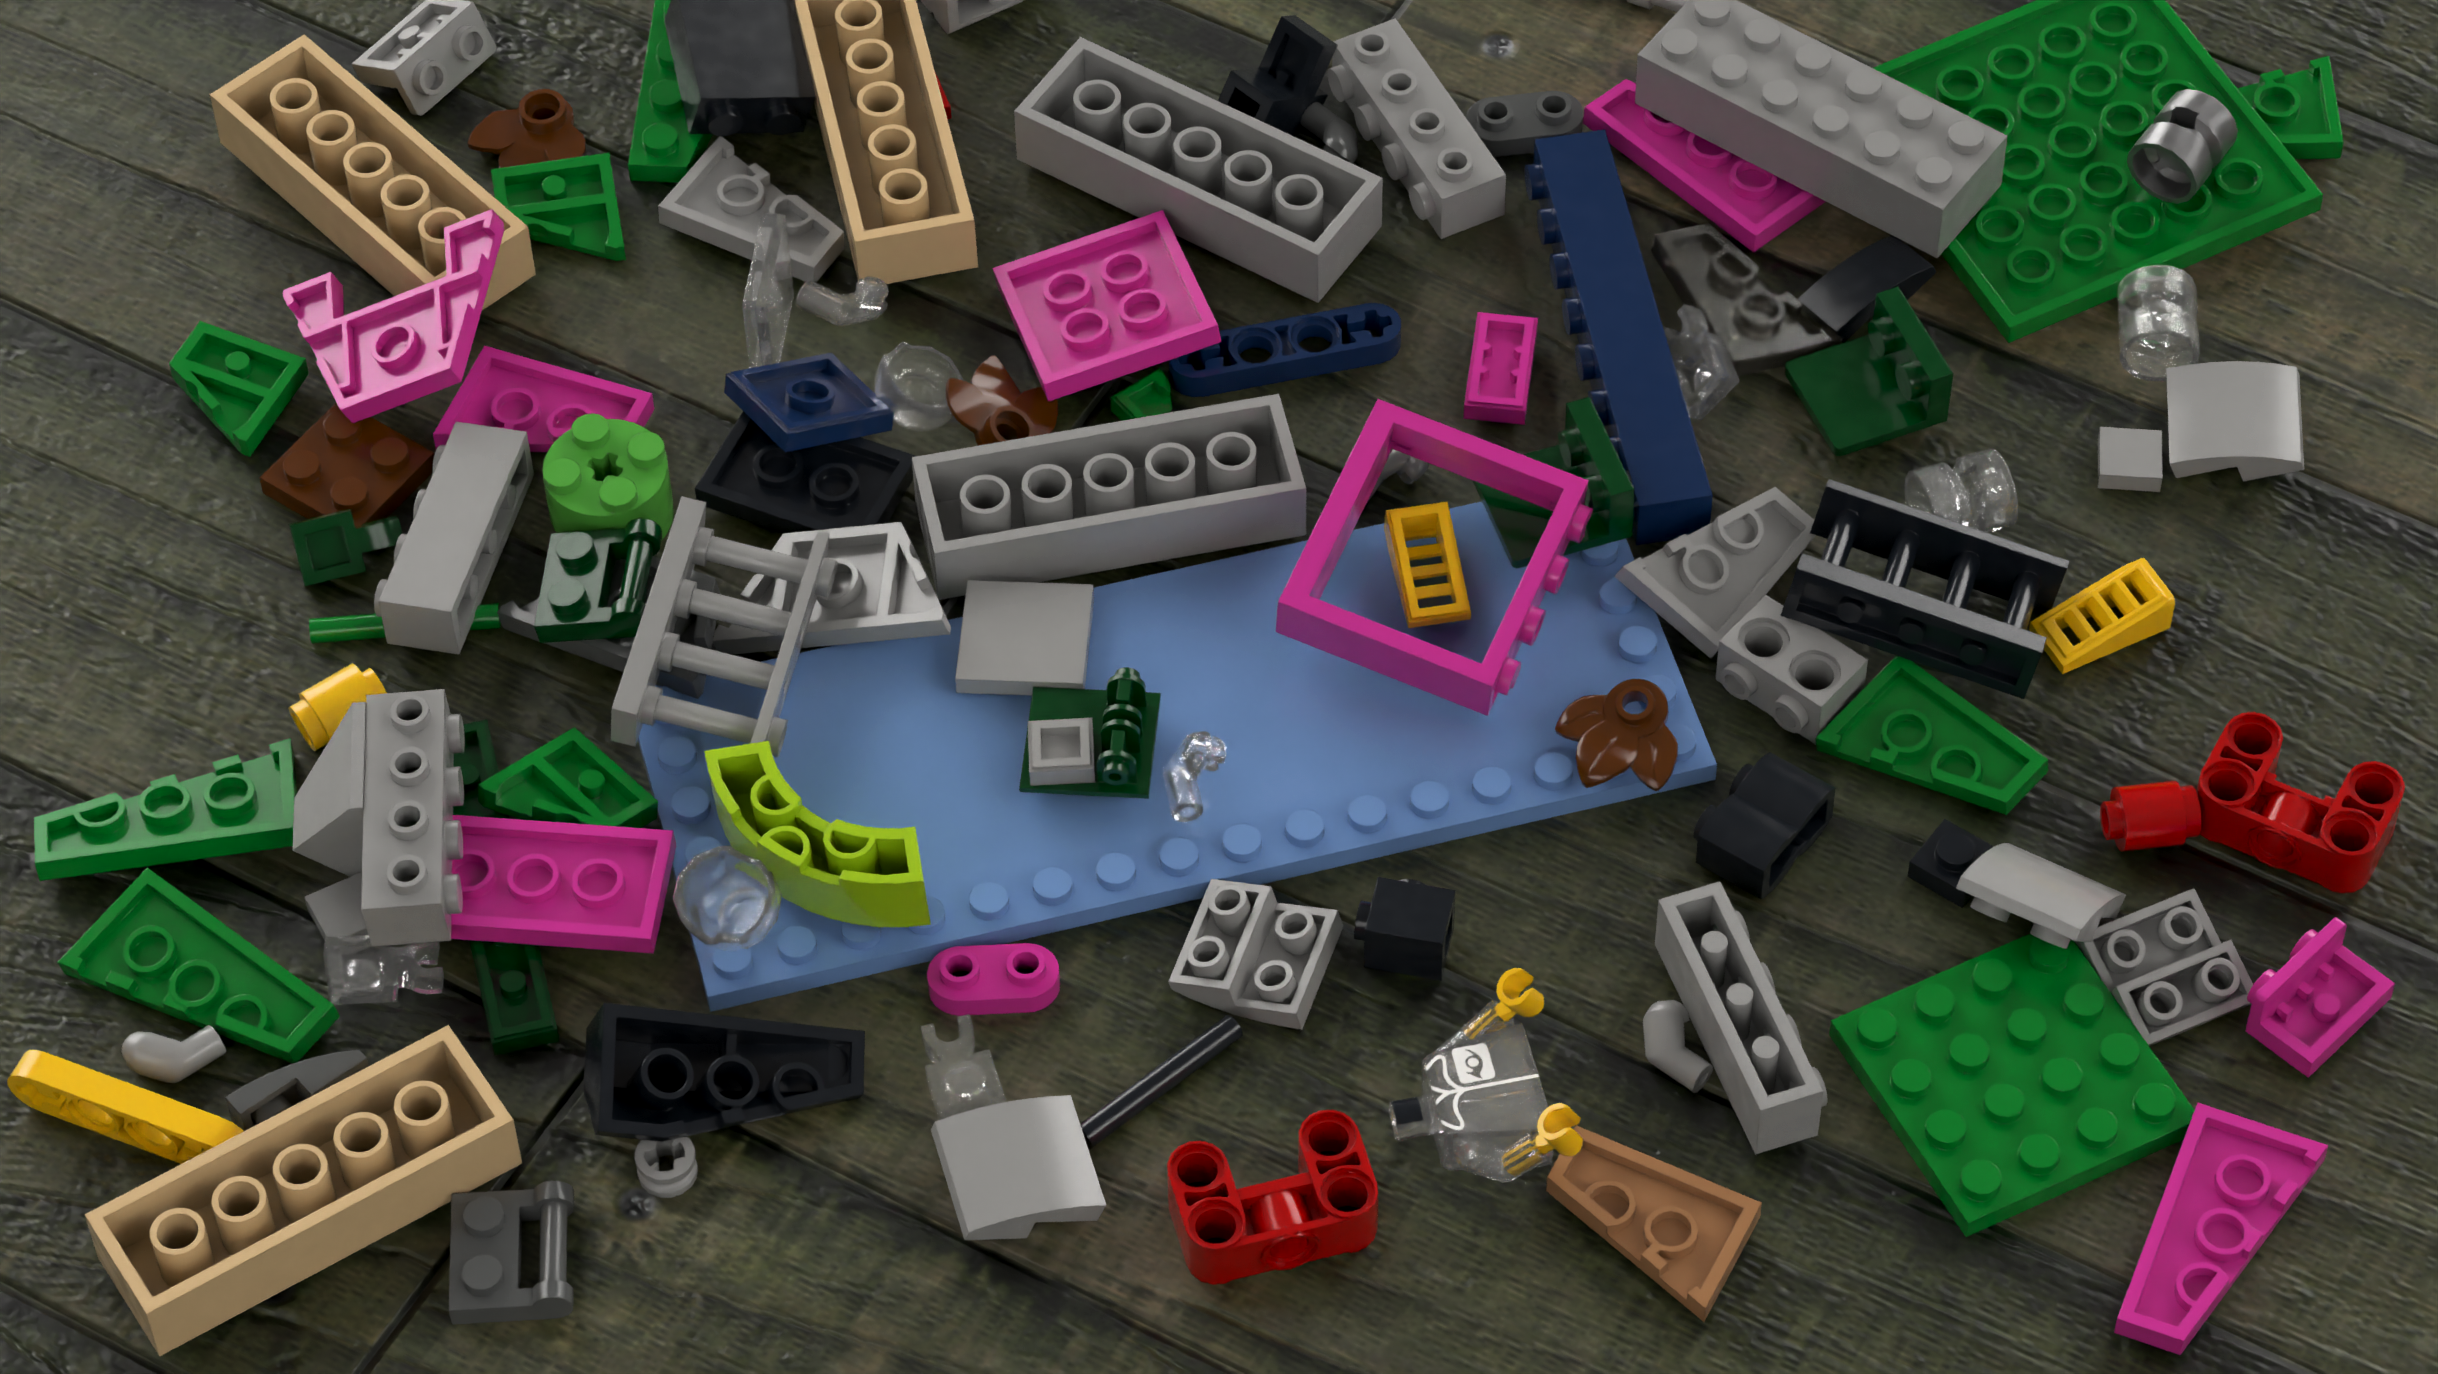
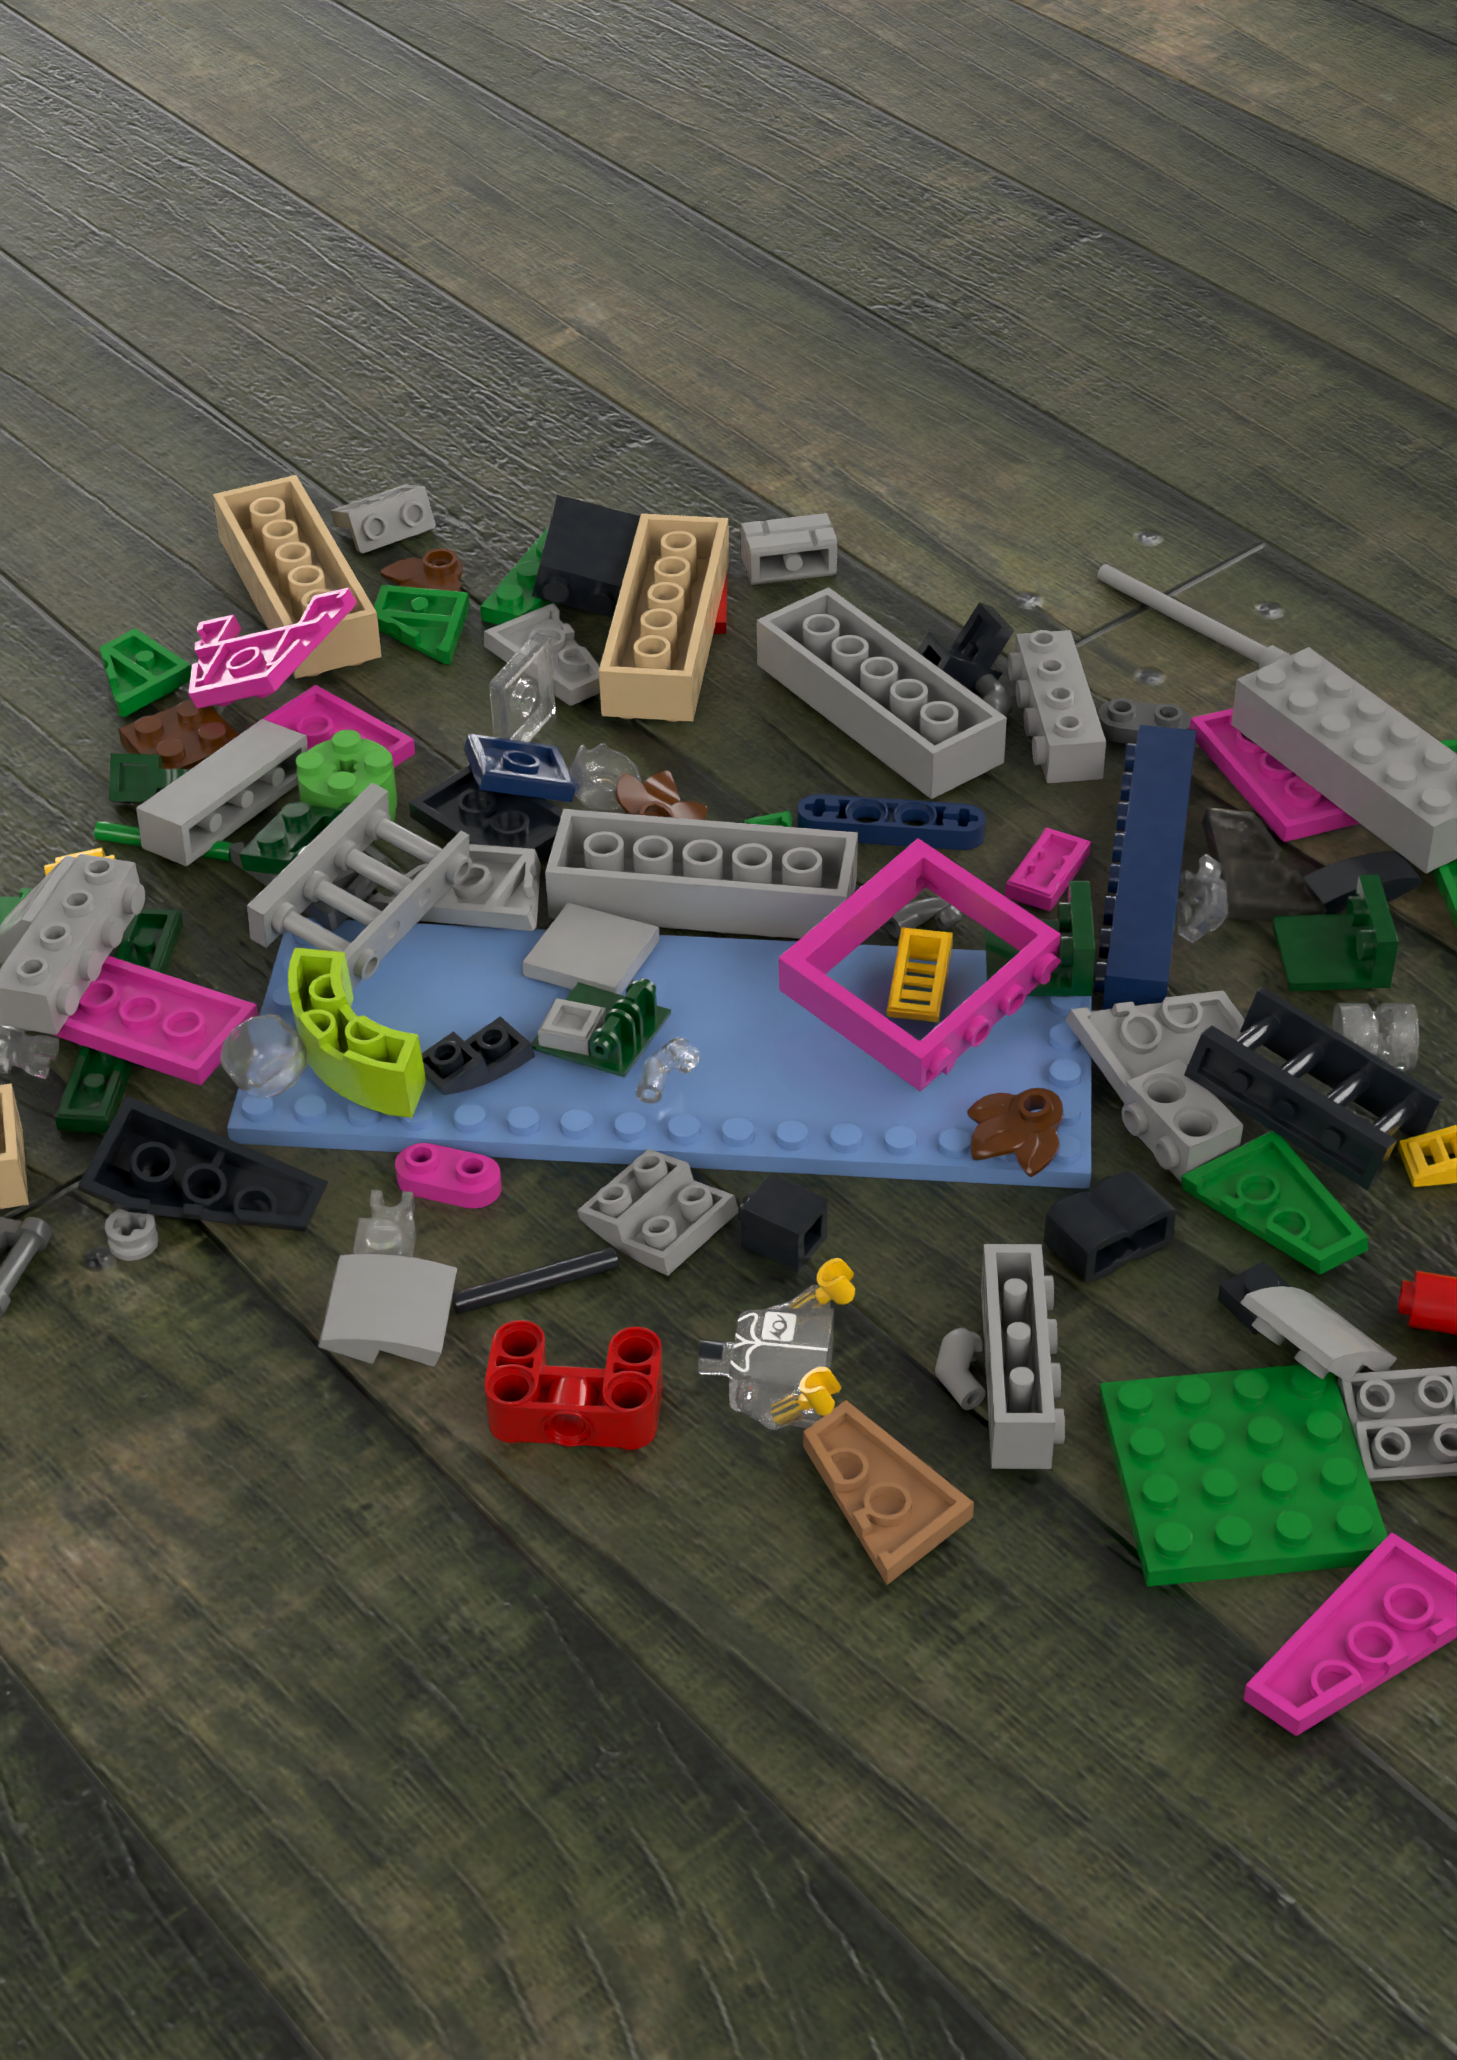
camera: 20 degrees right, 10 degrees down
green wing [478,727,658,828] -> none
clear arm [796,276,889,327] -> none
dark pink plate [992,210,1222,402] -> none
none -> black slope [422,1016,535,1095]

